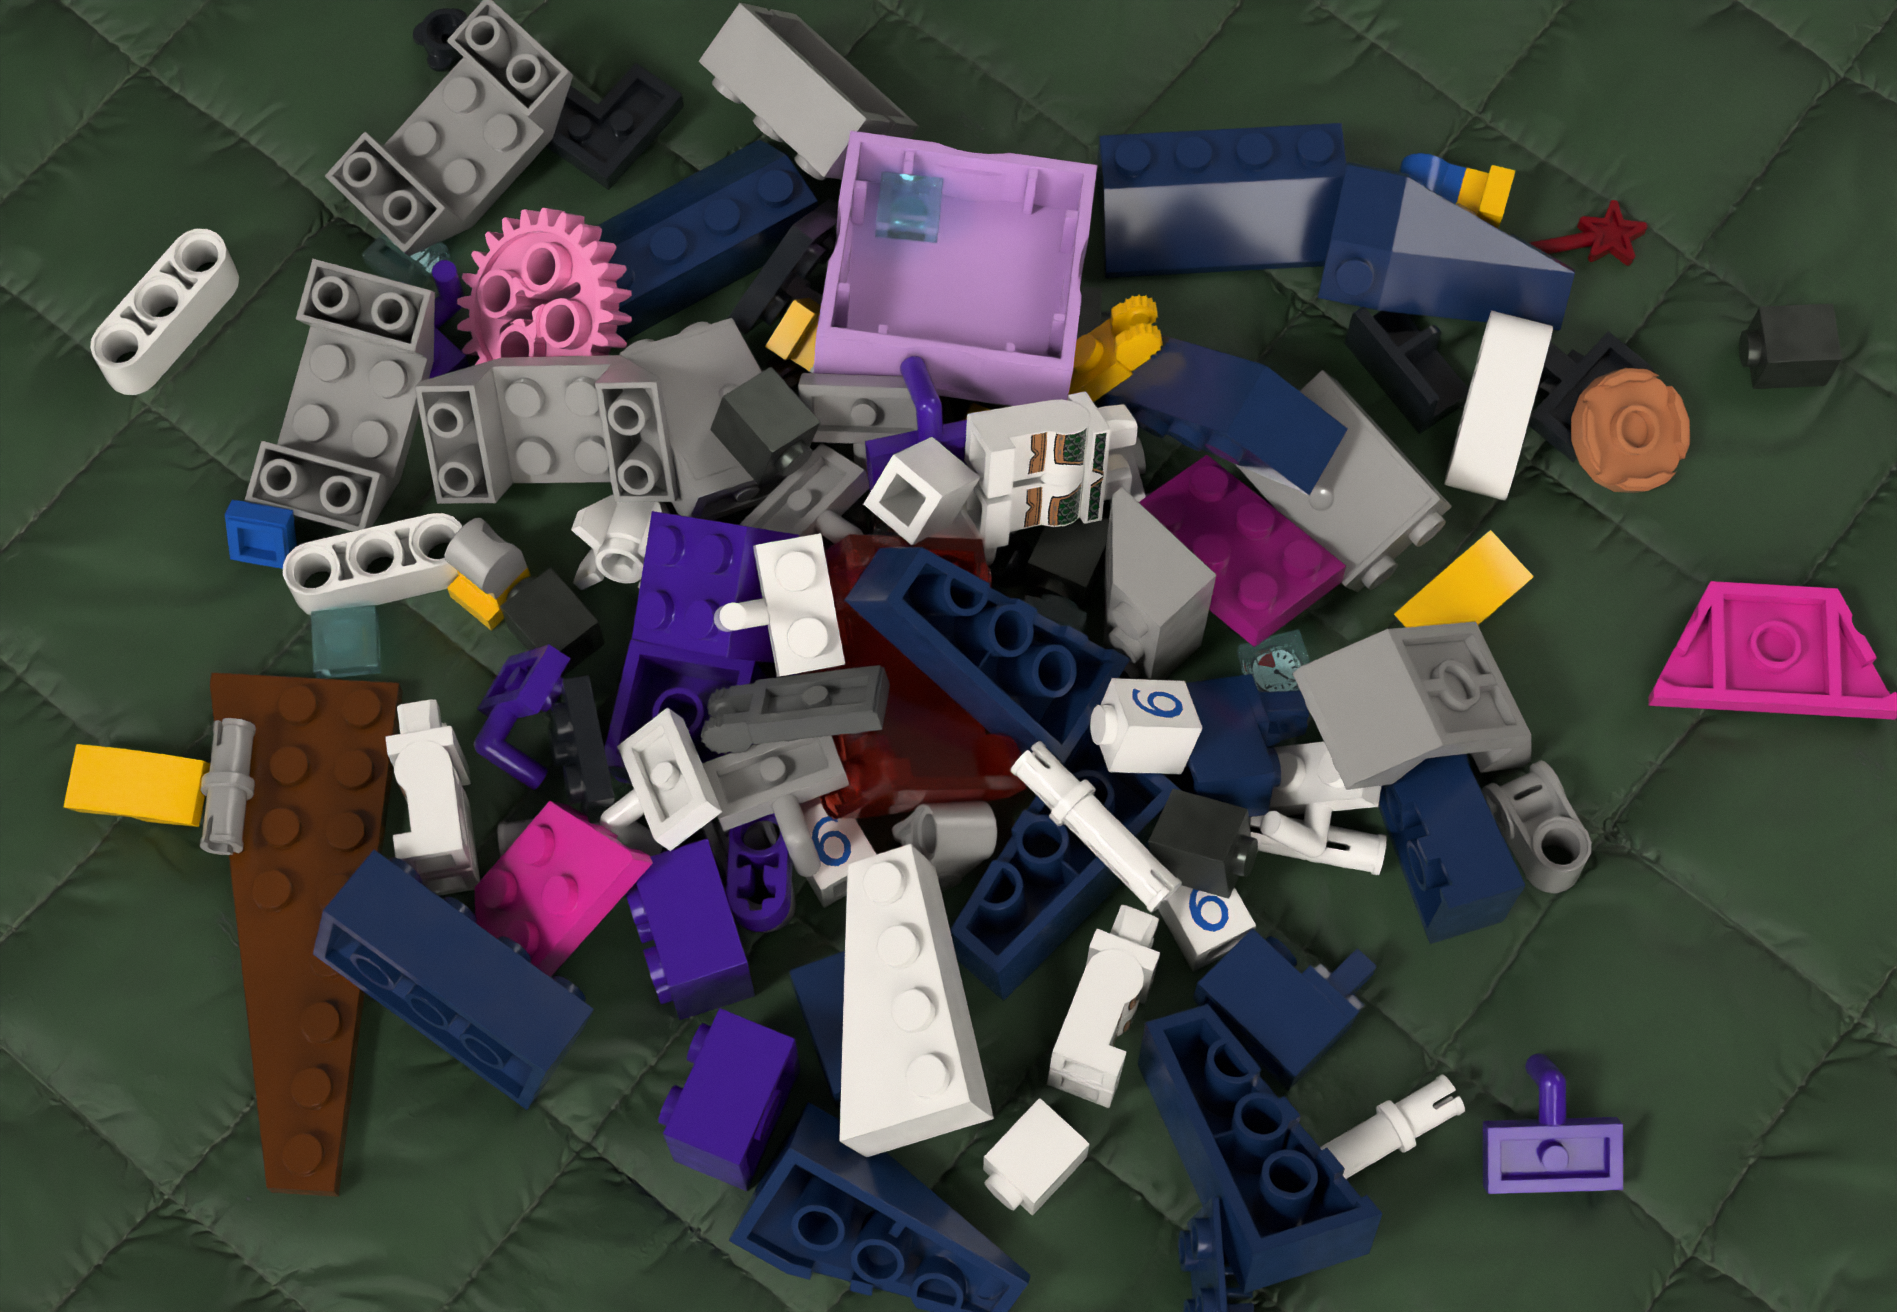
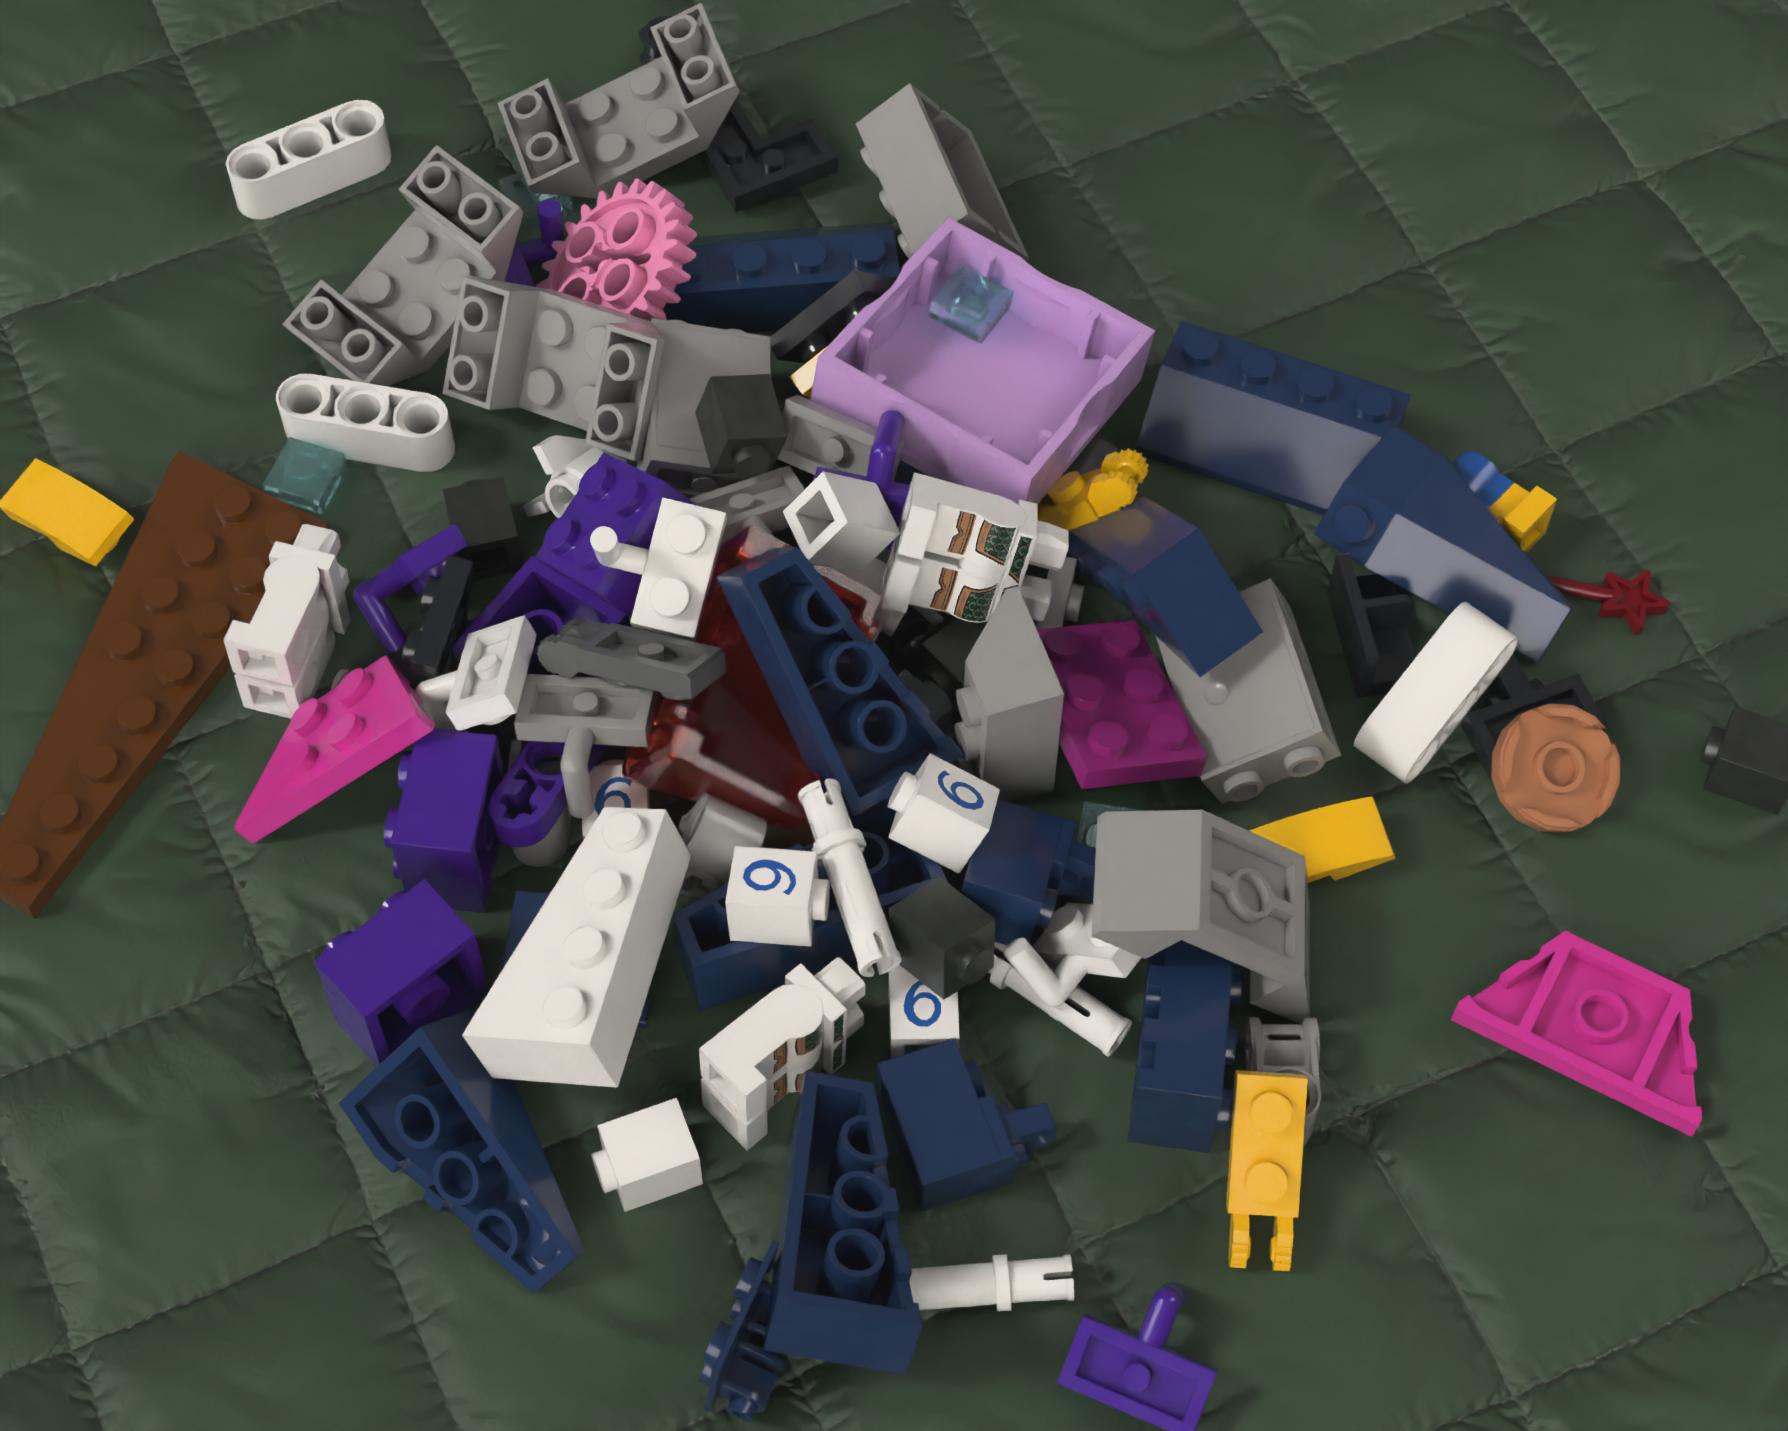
camera: 25 degrees right, 10 degrees down
light grey pin [199,718,256,855] -> none
blue tile [225,500,297,569] -> none
dark blue slope [313,850,594,1110] -> none
light grey leg [444,518,531,631] -> none
none -> white brick [725,846,830,947]
none -> yellow hinge [1226,1070,1308,1271]

